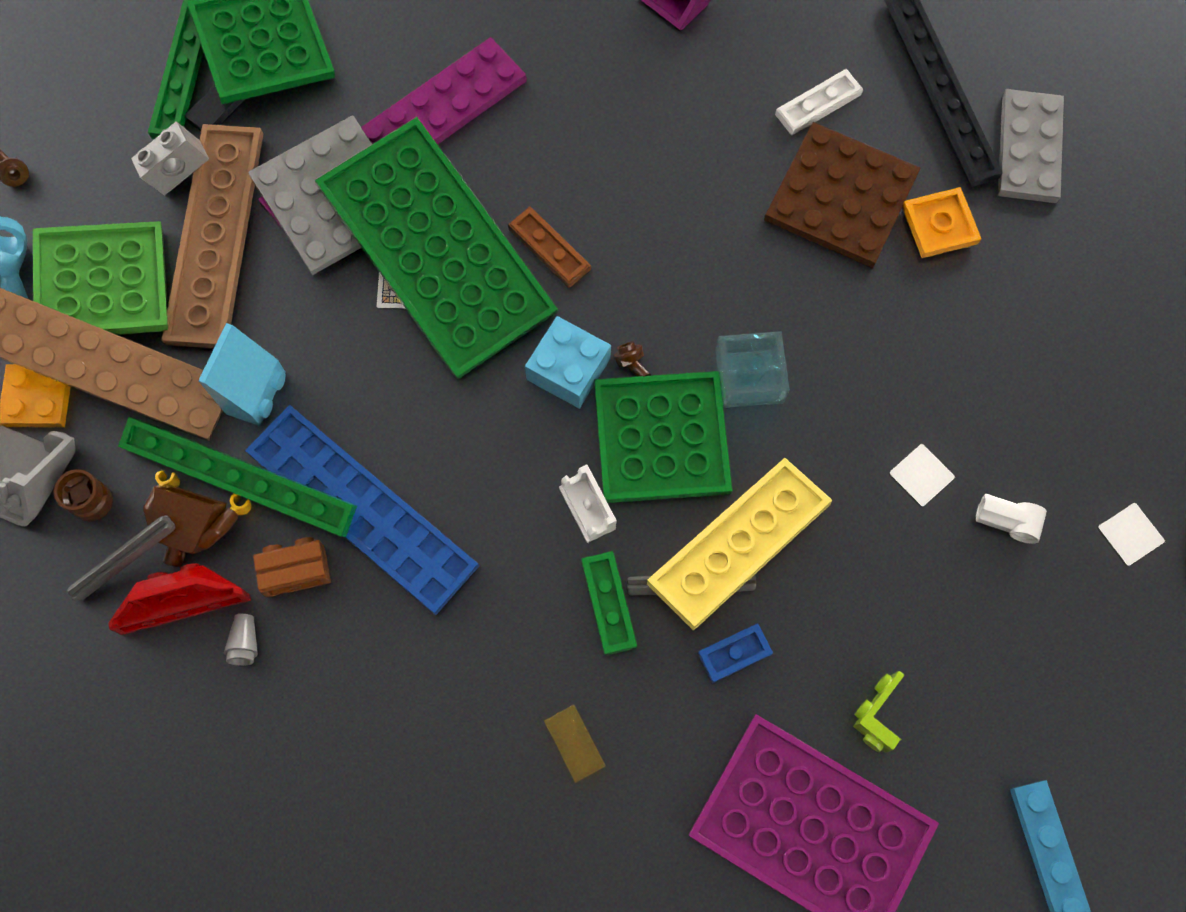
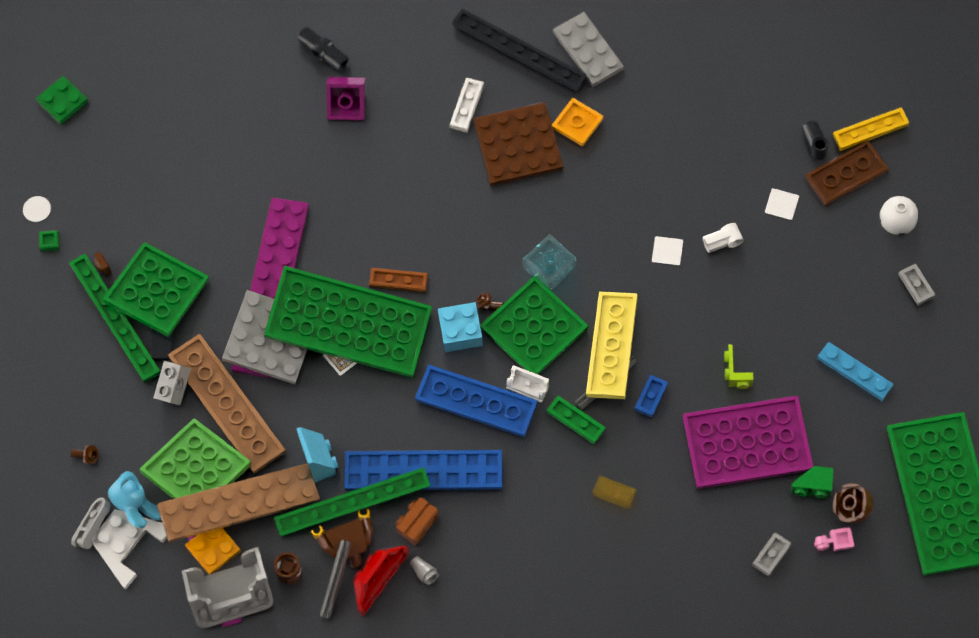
camera: 35 degrees left, 5 degrees down
none -> blue plate [415,364,538,438]

